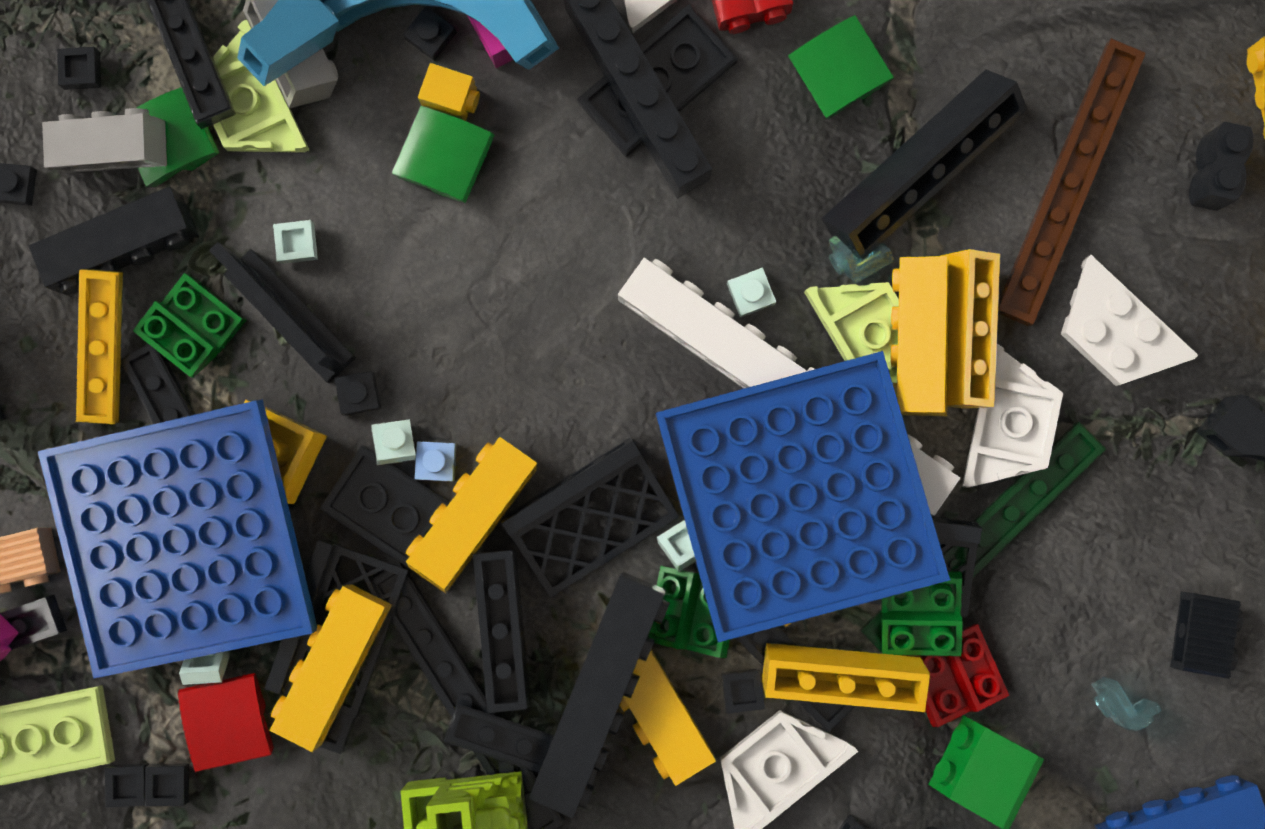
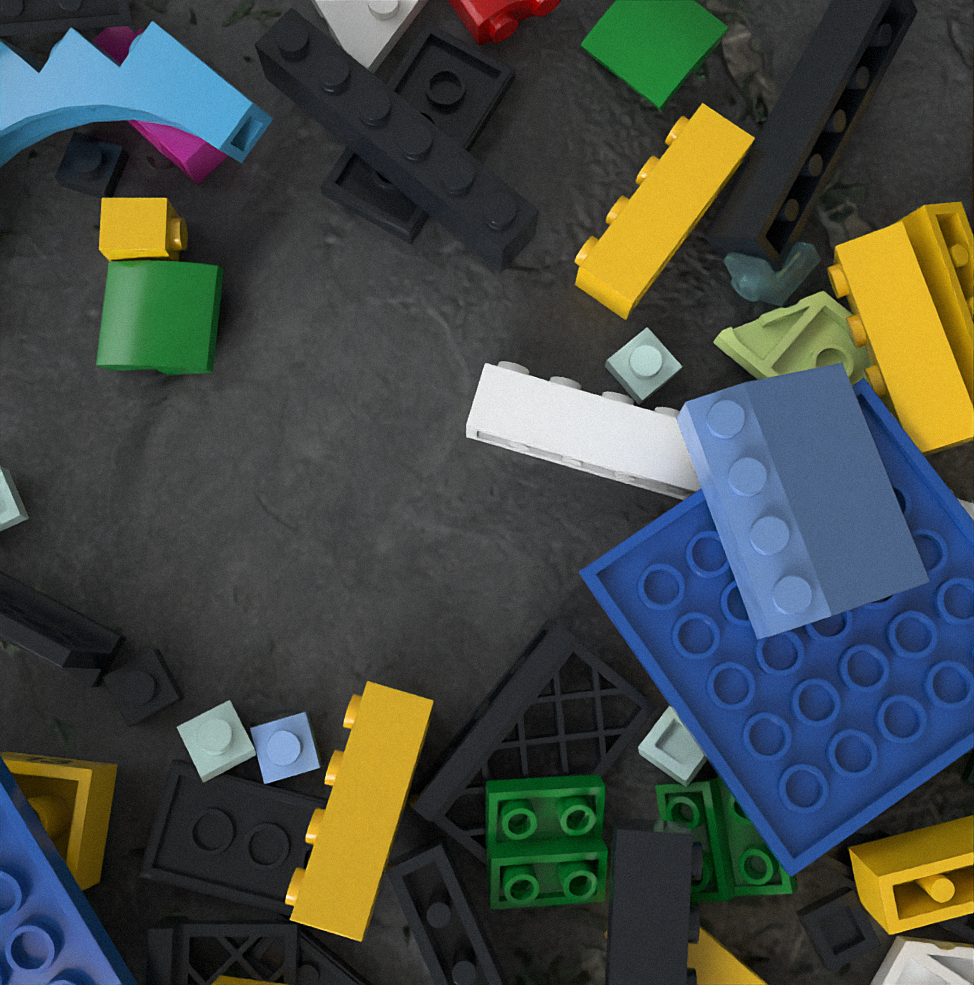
camera: 25 degrees left, 5 degrees down
none -> green slope [486,774,608,910]
none -> yellow brick [574,103,755,320]
none -> medium blue slope [676,363,930,639]

